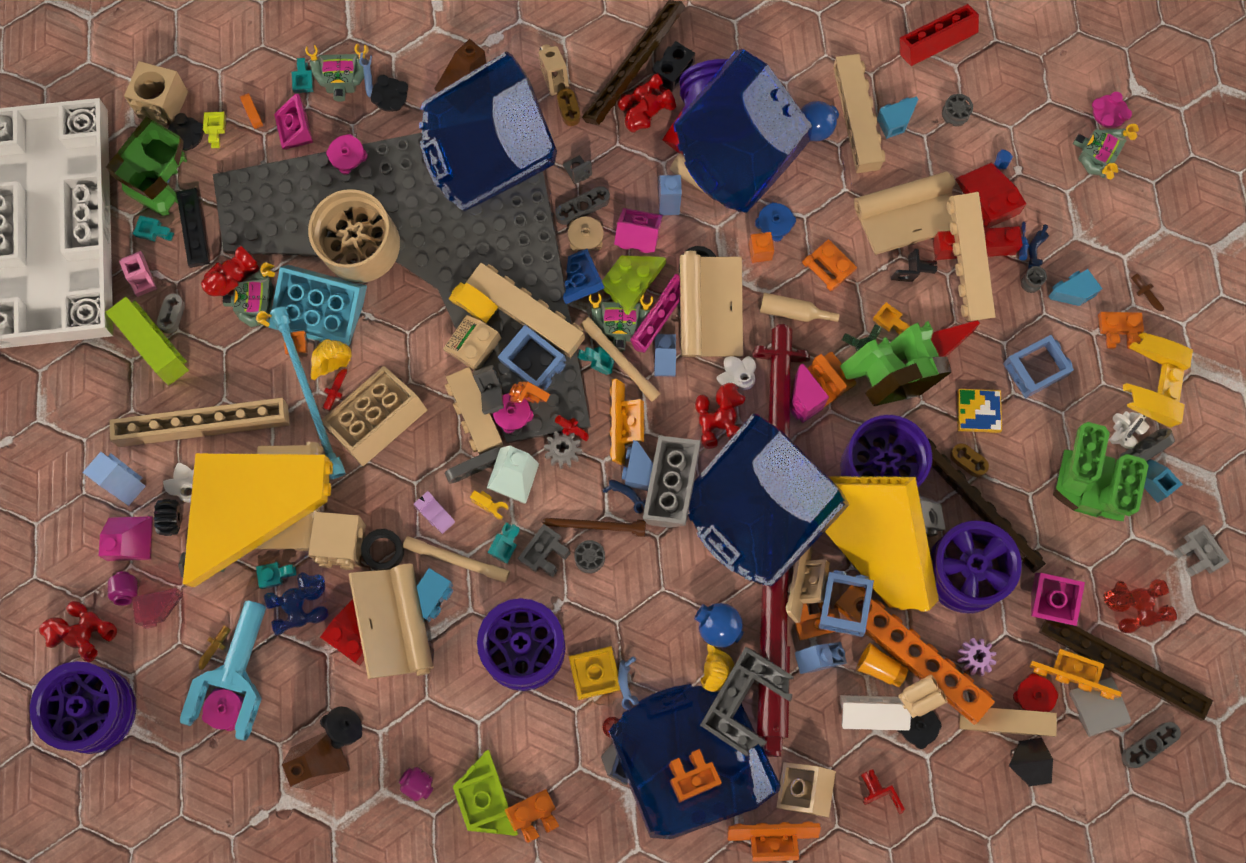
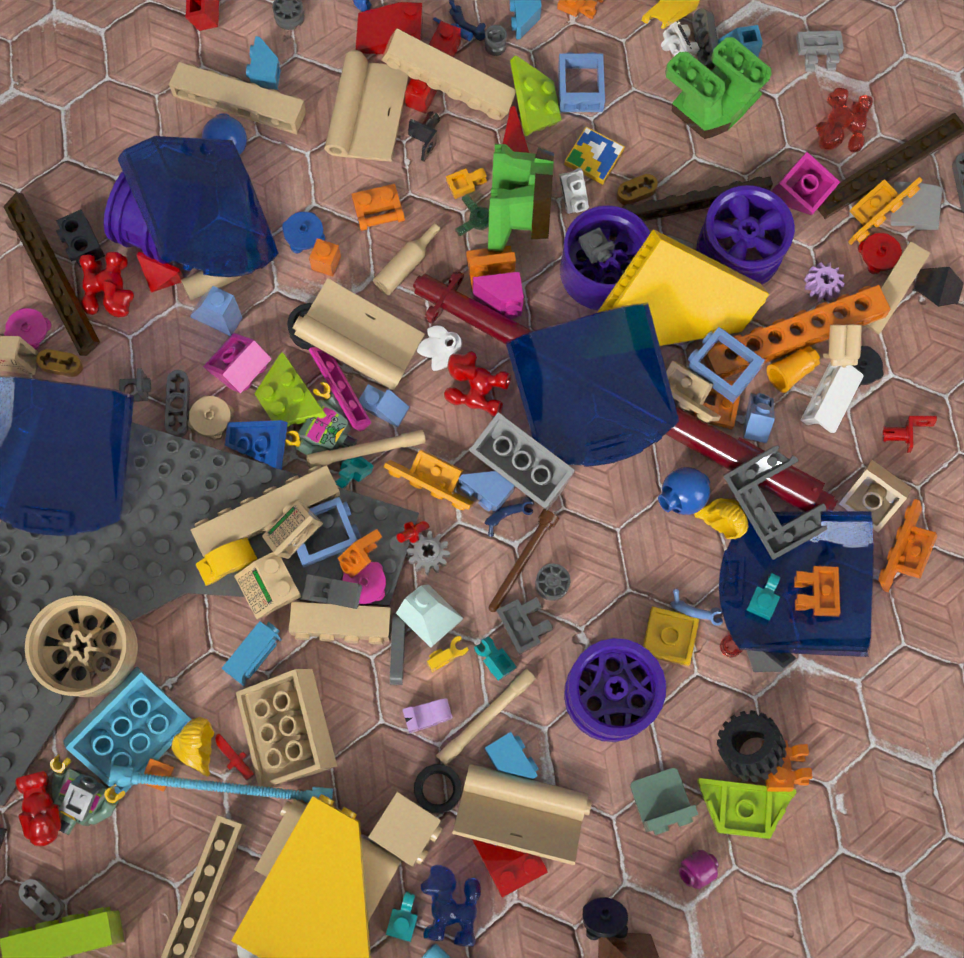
camera: 65 degrees left, 0 degrees up
none -> dark pink piece [4,308,51,350]
none -> bracket [60,775,103,821]
none -> dark azure window [221,621,282,687]
none -> tan slope [262,500,323,559]
none -> lime wing [510,56,561,136]
none -> white hips [559,168,589,214]
none -> dark grey bracket [578,227,615,264]
none -> sand green bracket [630,768,698,835]
none -> black tyre [717,710,787,782]
none -> teal plate [747,573,781,620]

